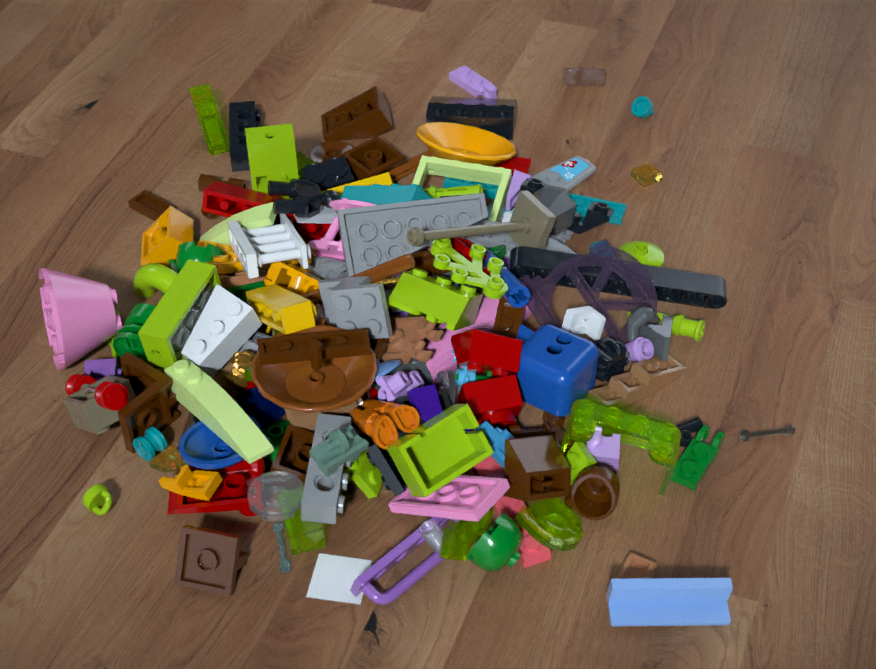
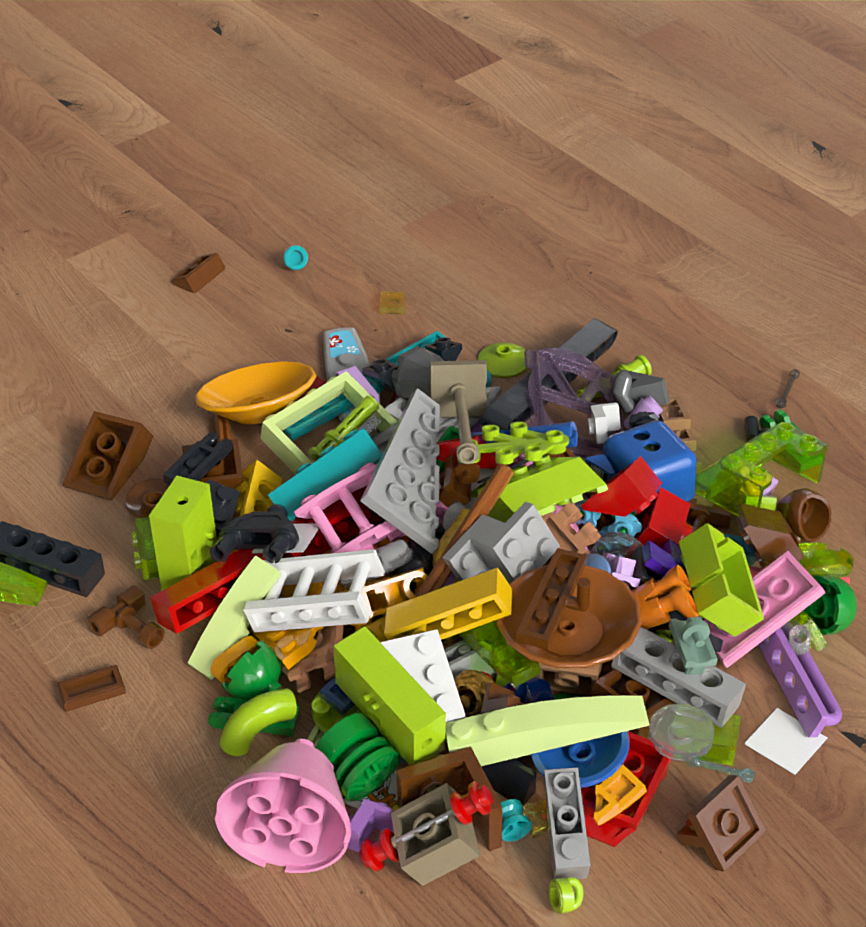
camera: 60 degrees left, 0 degrees up
light orange slope [140,206,194,265] -> none
black slope [426,96,517,140] -> none
lavender hinge [449,65,497,99] -> none
none -> black hinge [163,432,233,485]
none -> reddish brown bracket [481,683,524,714]
none -> light grey slope [544,768,590,879]

